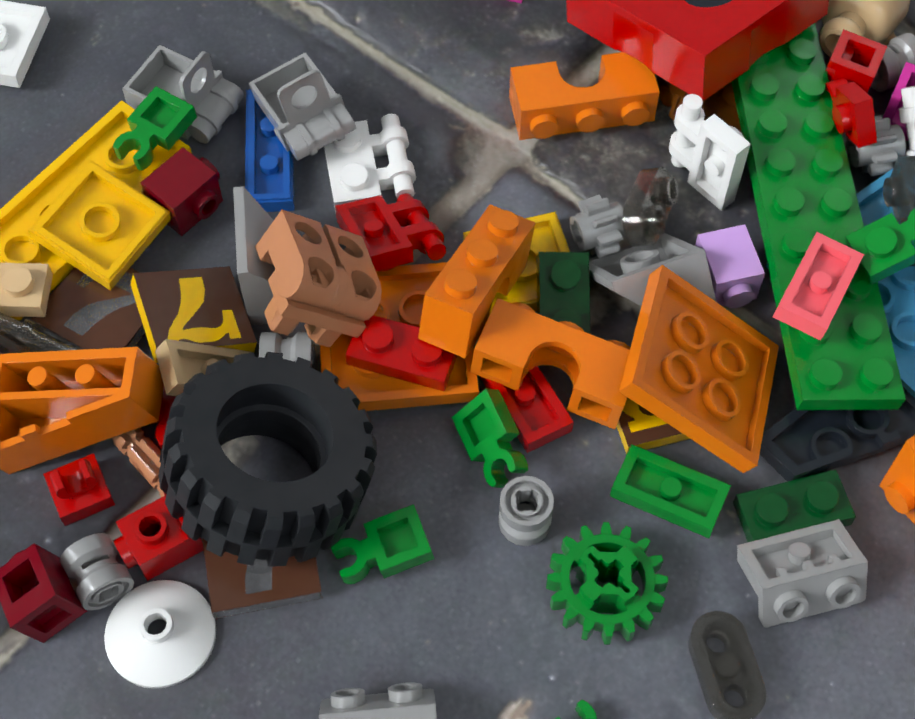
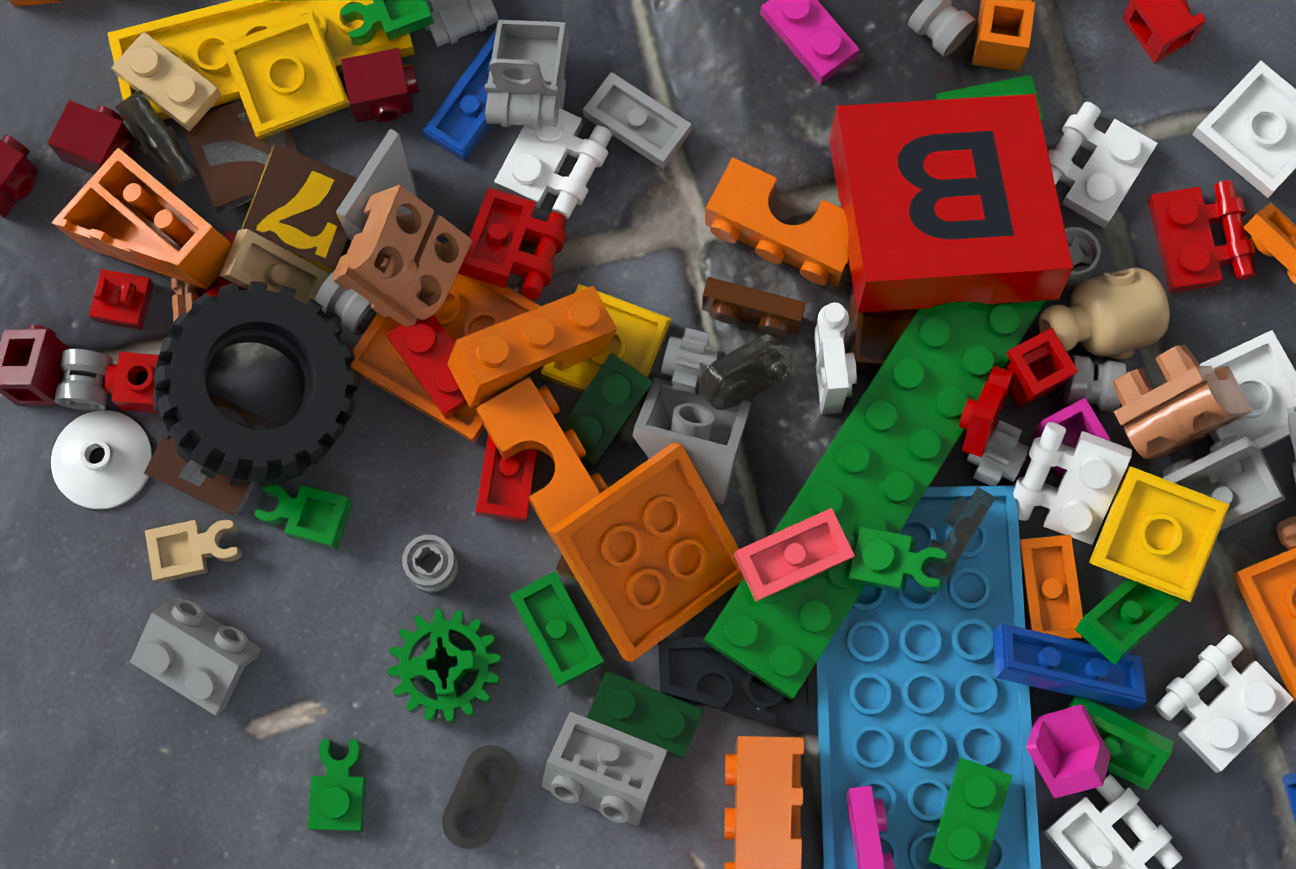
camera: 40 degrees right, 15 degrees up
green plate [451,388,528,488] -> none
lavender brick [695,224,765,308] -> none
none -> tan plate [145,520,242,583]
none -> light grey plate [583,72,692,169]
none -> reddish brown plate [702,277,806,337]

